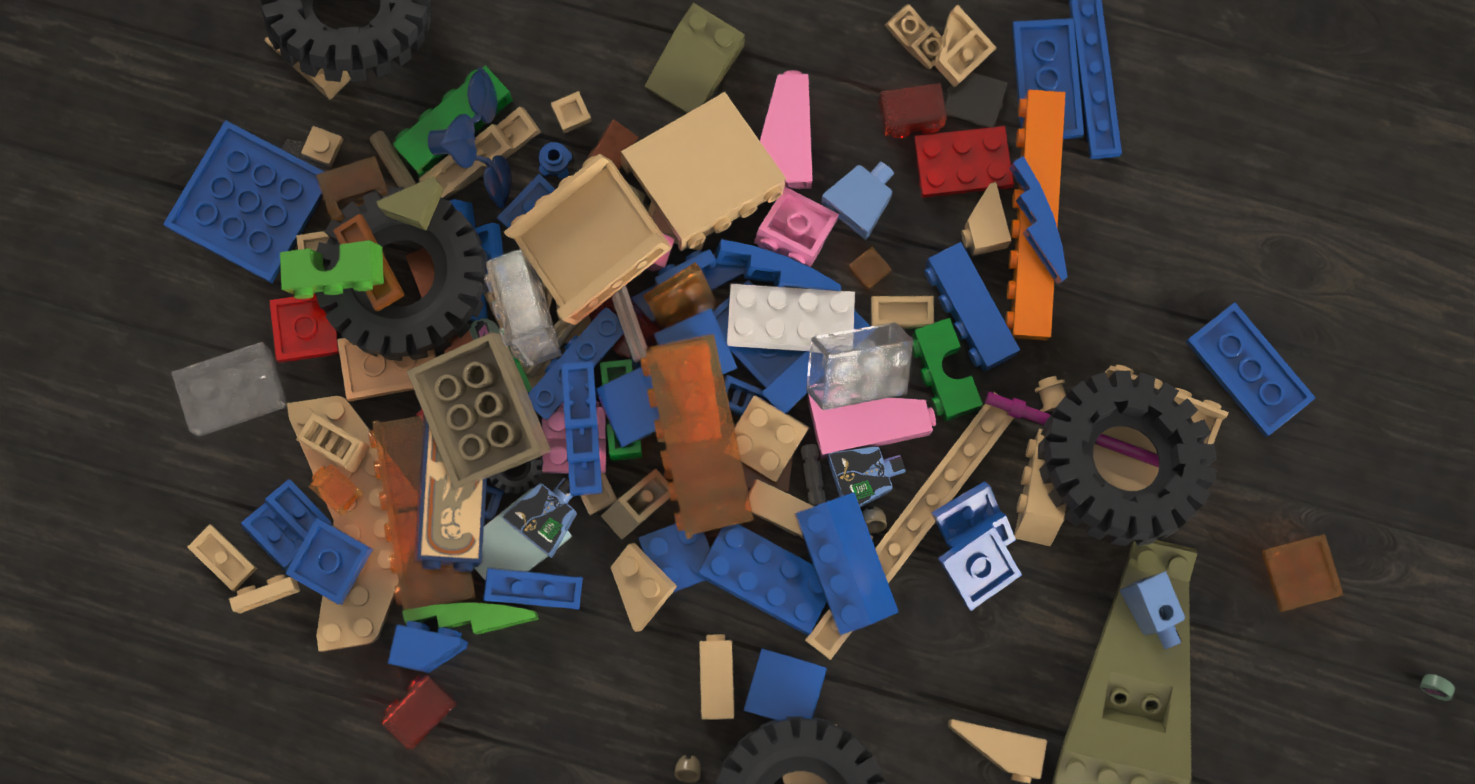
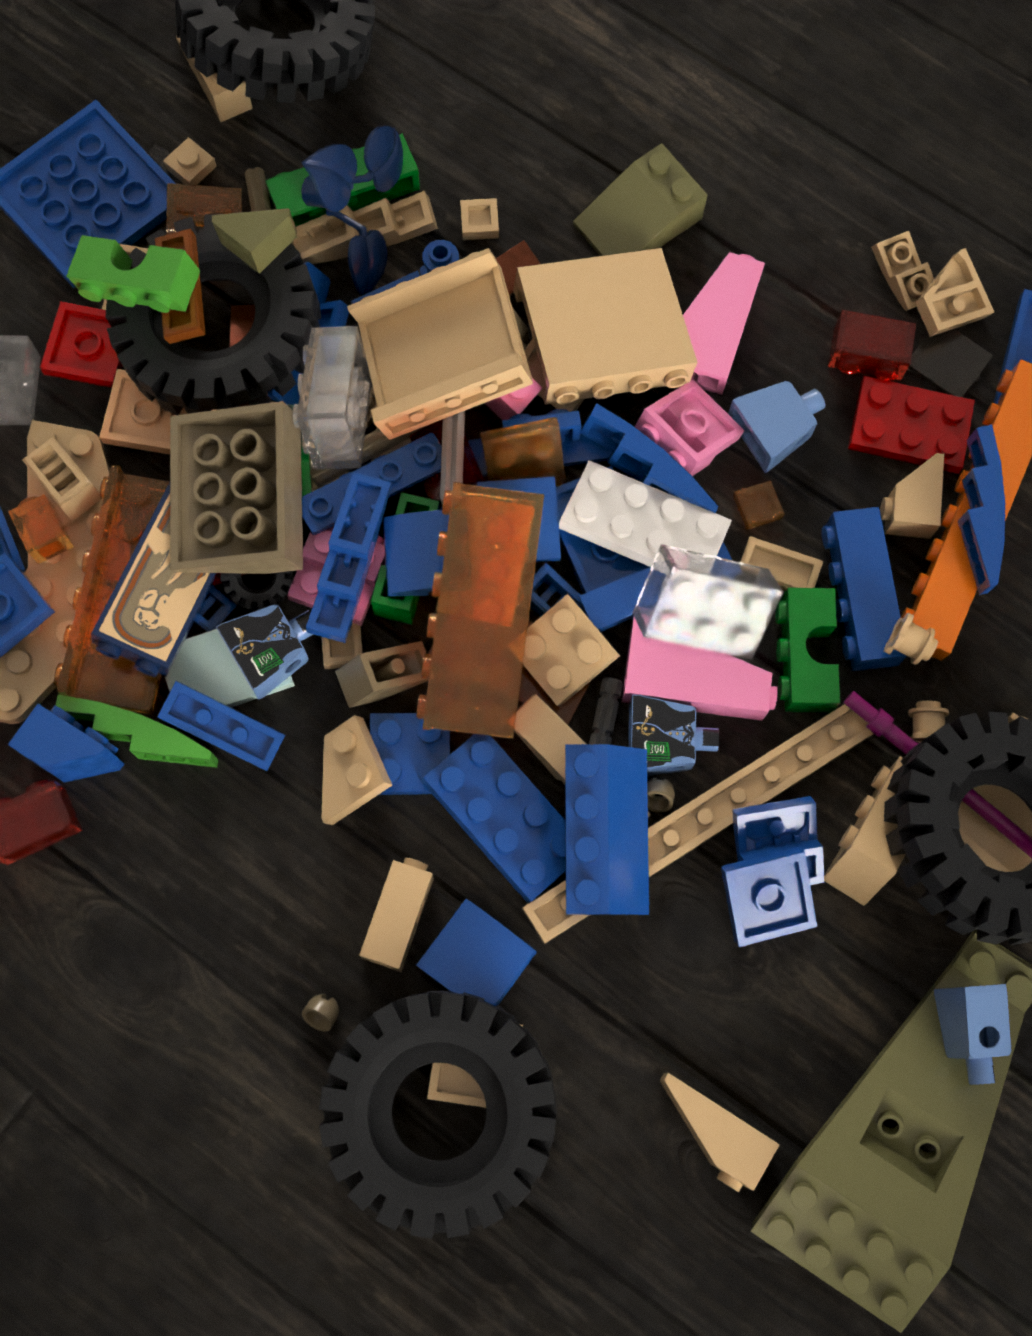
camera: 20 degrees right, 5 degrees down
none -> tan brick [884,613,938,665]

